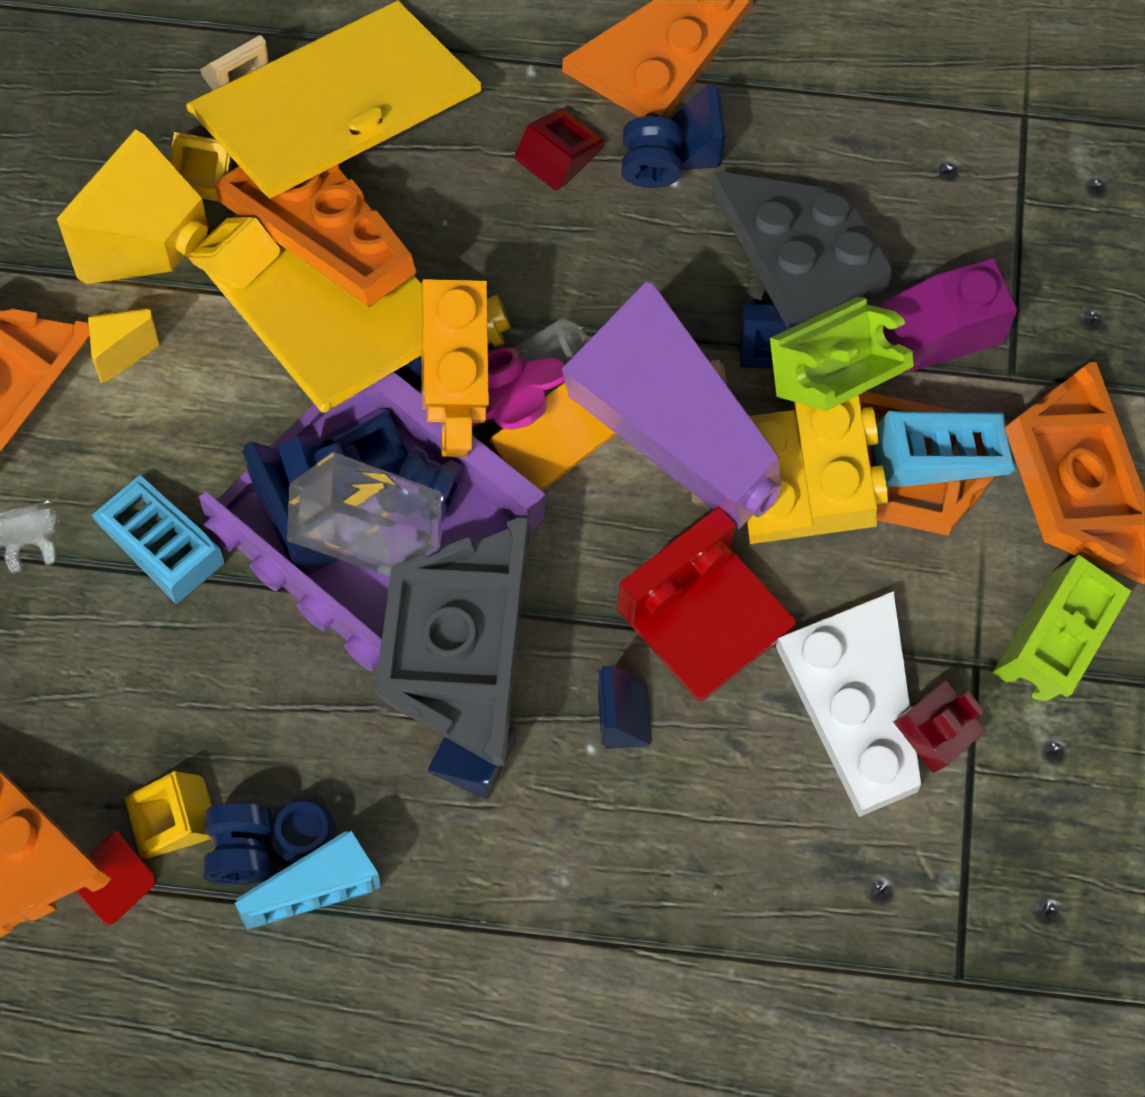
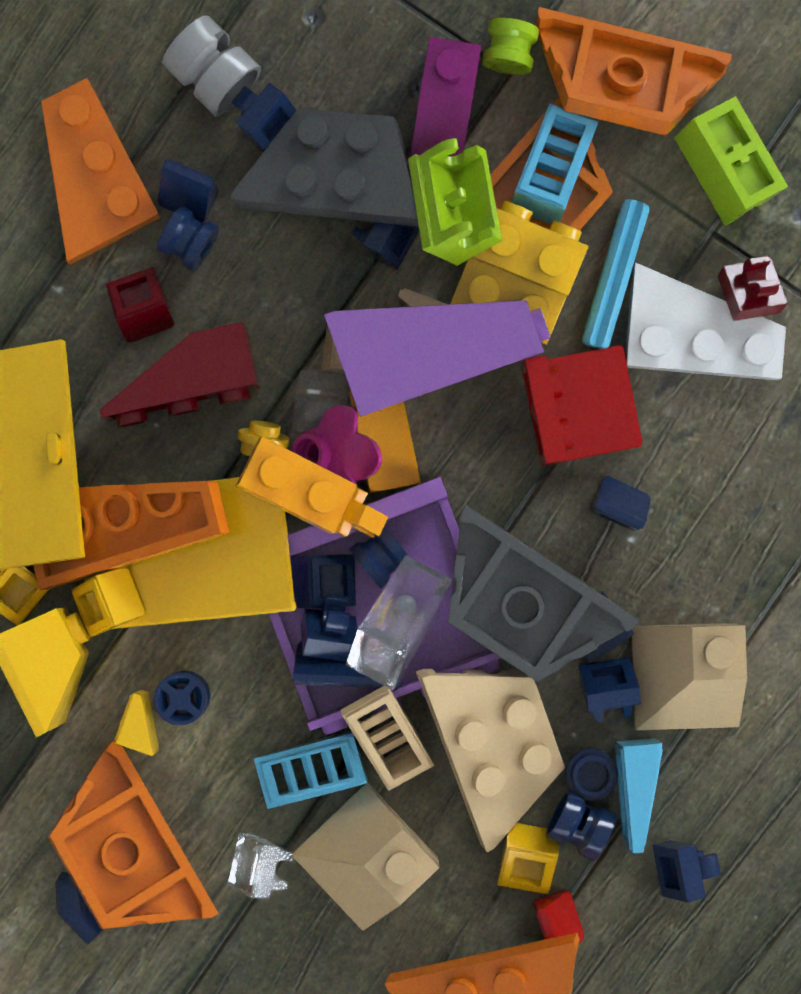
camera: 60 degrees left, 20 degrees up
none -> dark red slope [100,322,260,427]
none -> dark blue wheel [154,670,211,726]
none -> light grey wheel [162,16,261,117]
none -> dark blue tile [231,83,296,152]
none -> tan slope [291,782,439,931]
none -> tan slope [340,684,434,791]
none -> tan wing [416,668,565,852]
none -> lime wheel [482,18,539,75]
none -> dark blue tile [578,657,641,723]
none -> medium azure axle [581,199,650,350]
none -> tan slope [631,623,747,730]
none -> dark blue tile [652,840,721,903]

